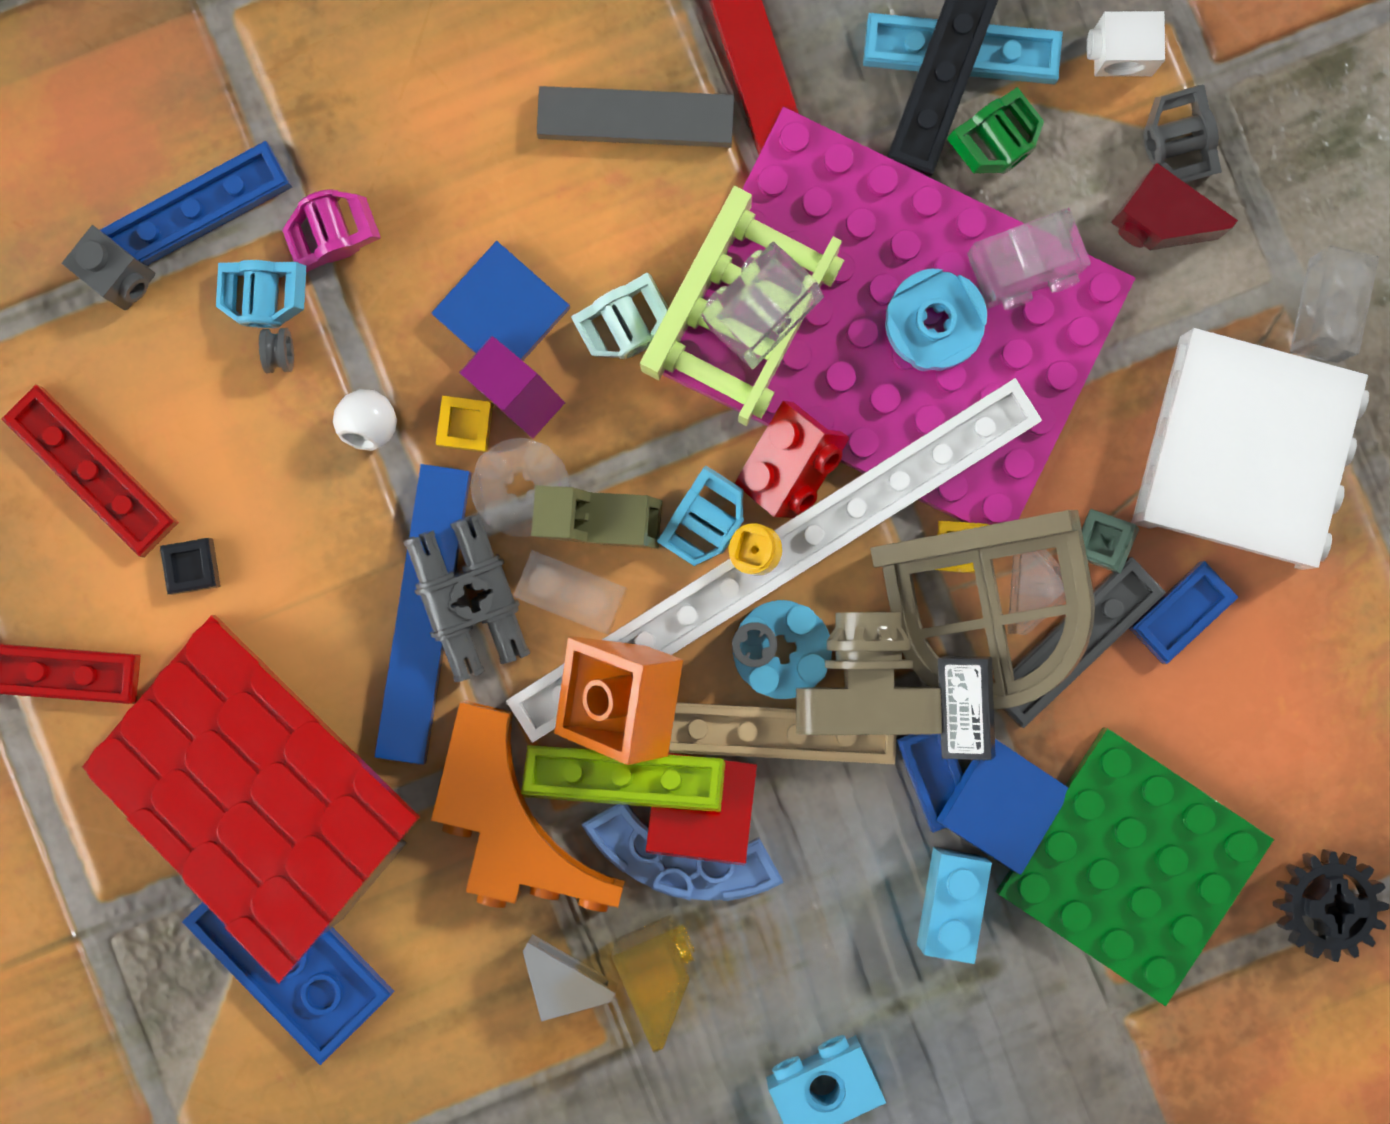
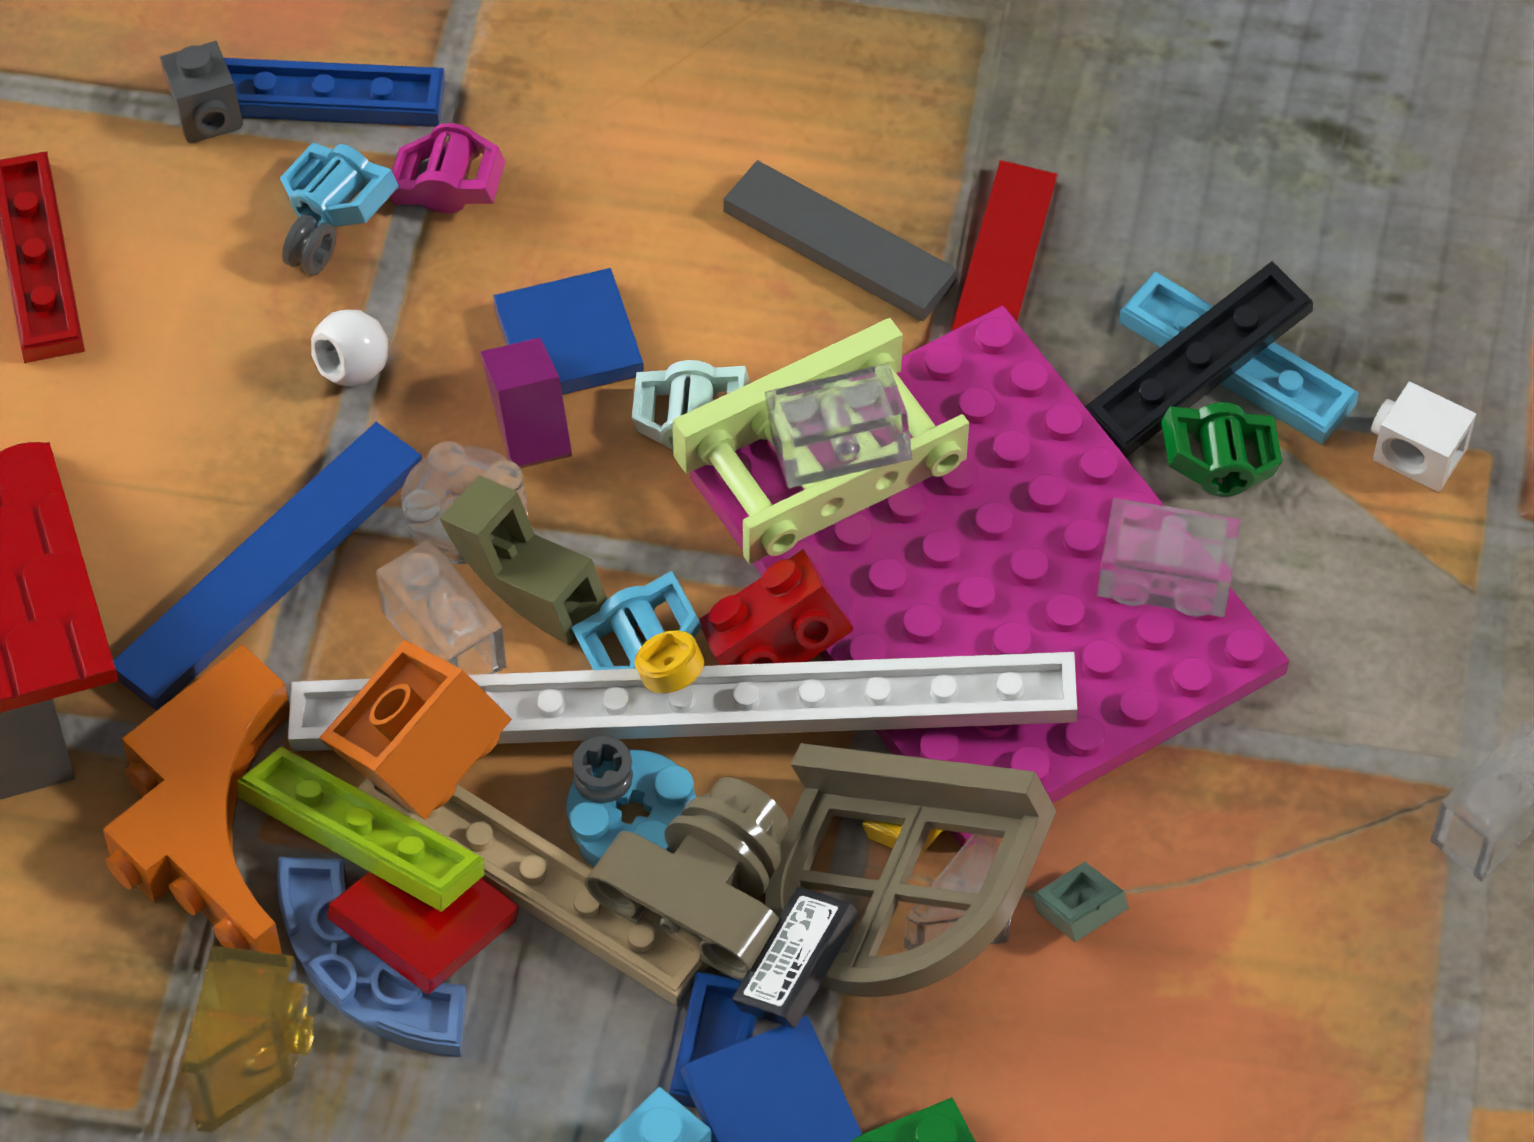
camera: 30 degrees right, 30 degrees down
black tile [160,538,221,595] -> none
dark grey pin [403,513,530,682] -> none
yellow plate [436,396,493,453] -> none
light grey slope [523,934,618,1021] -> none
medium azure plate [885,268,987,371] -> none
dark grey tile [1003,557,1166,728] -> none
dark red slope [1111,163,1238,250] -> none
blue tile [1129,561,1238,664] -> none
white panel [1131,328,1369,570] -> none
dark grey piece [1144,84,1222,183] -> none

